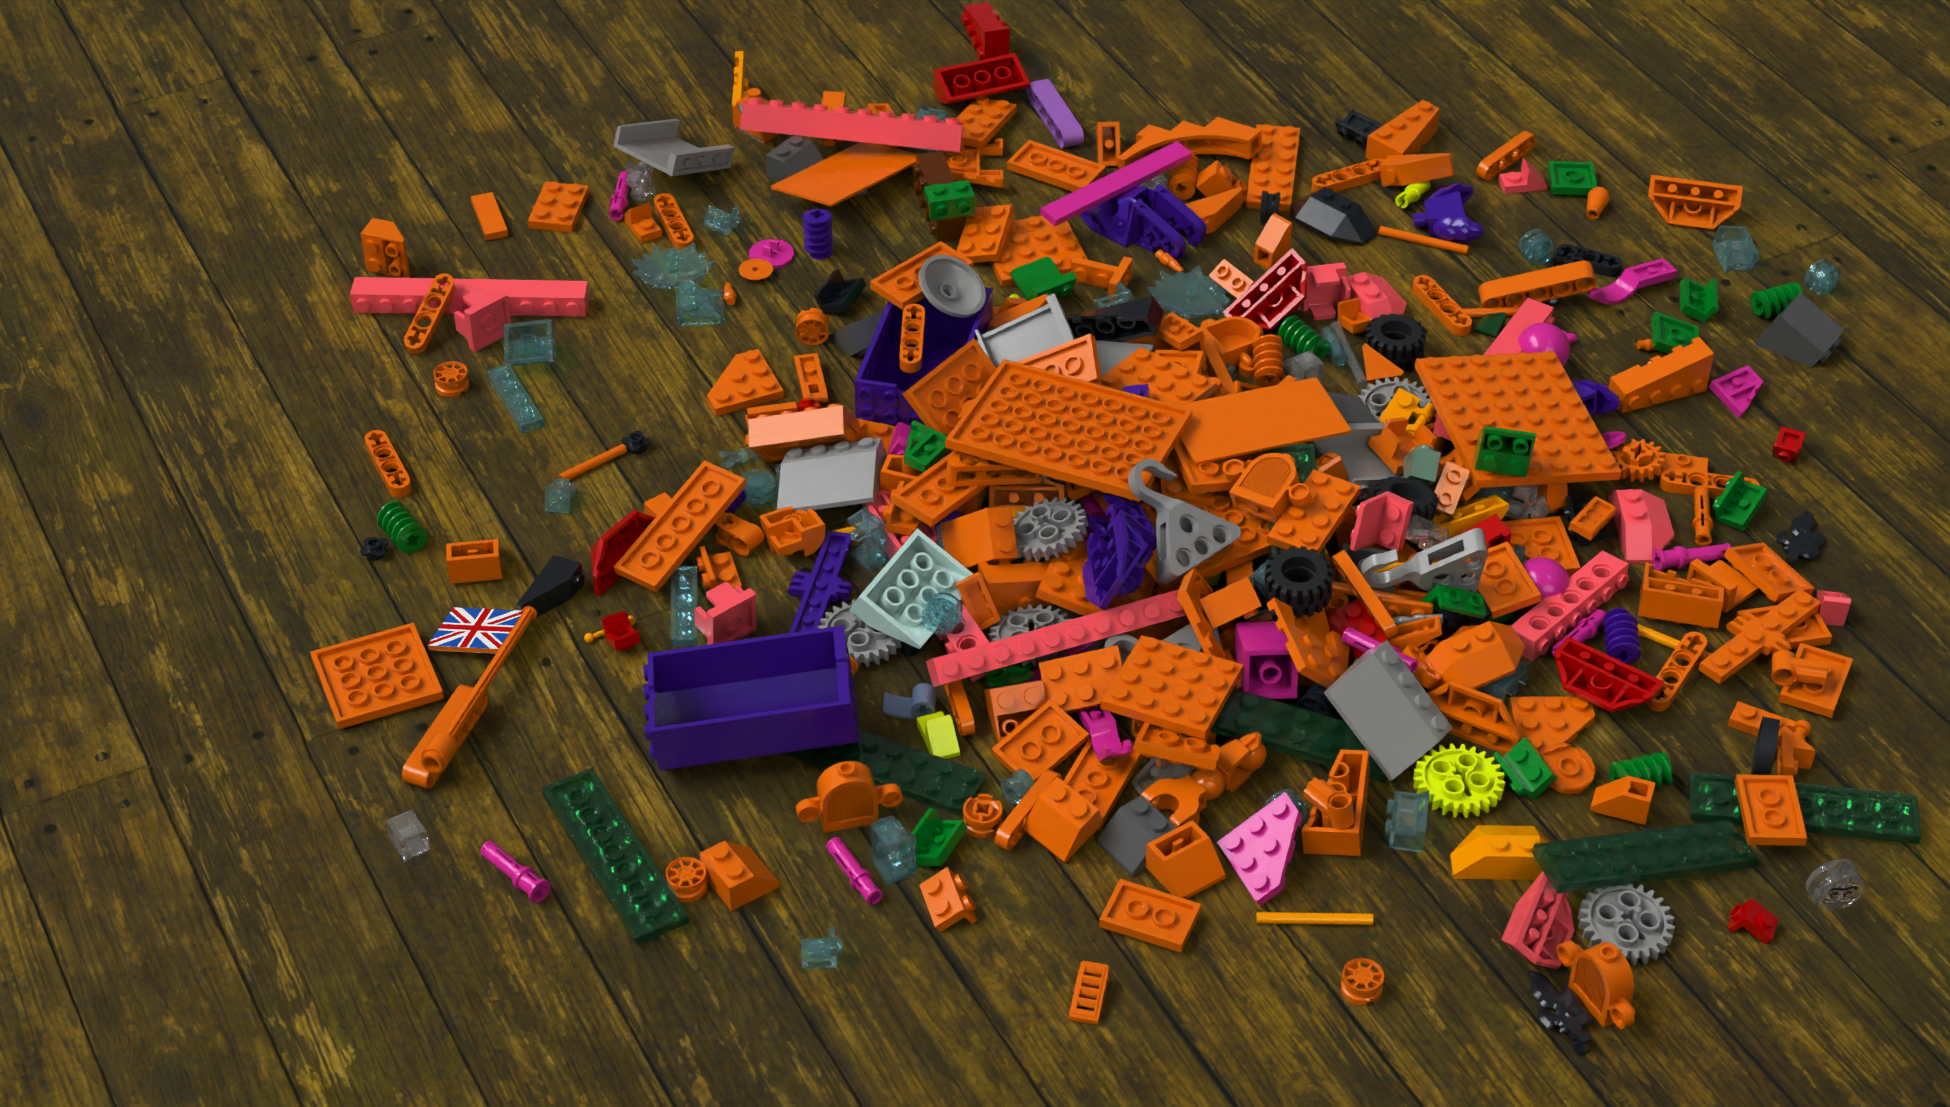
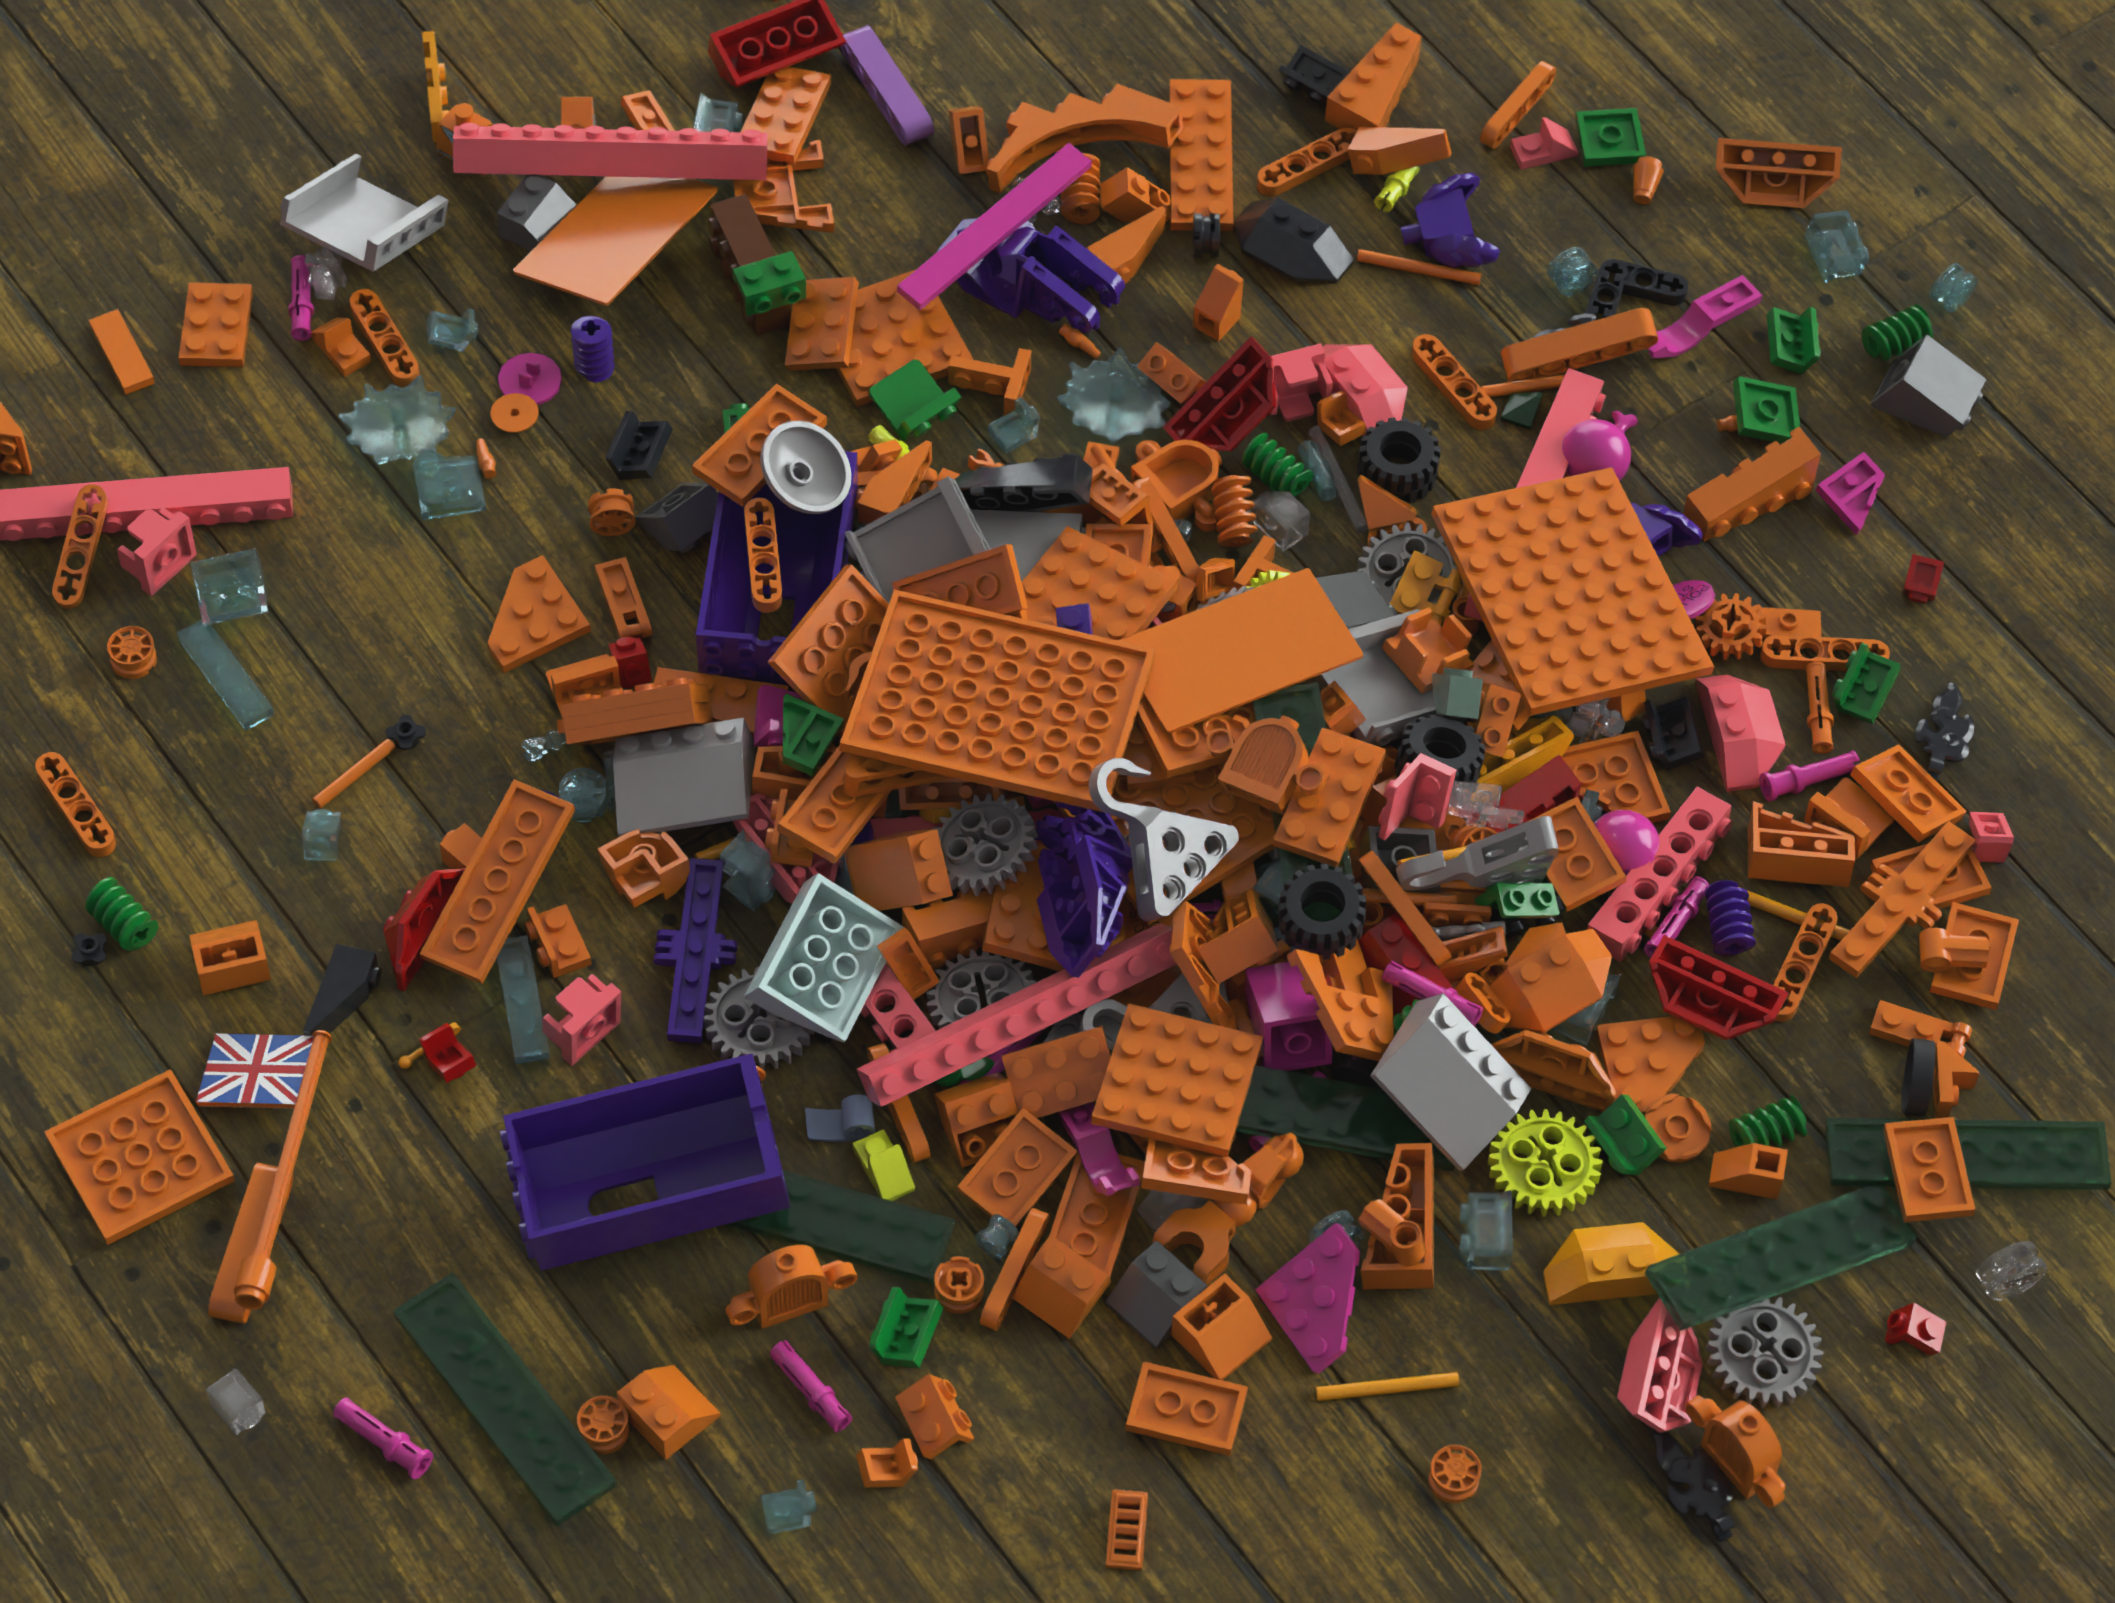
camera: 10 degrees left, 15 degrees up
orange piece [715,513,764,556] -> none
clear light blue window [871,815,916,885] -> none
clear light blue wheel [921,592,963,635] -> none
orange plate [1007,140,1106,192] -> none
green slope [1475,426,1536,477] -> none
orange plate [1569,496,1617,541] -> none
none -> orange bracket [856,1439,918,1488]

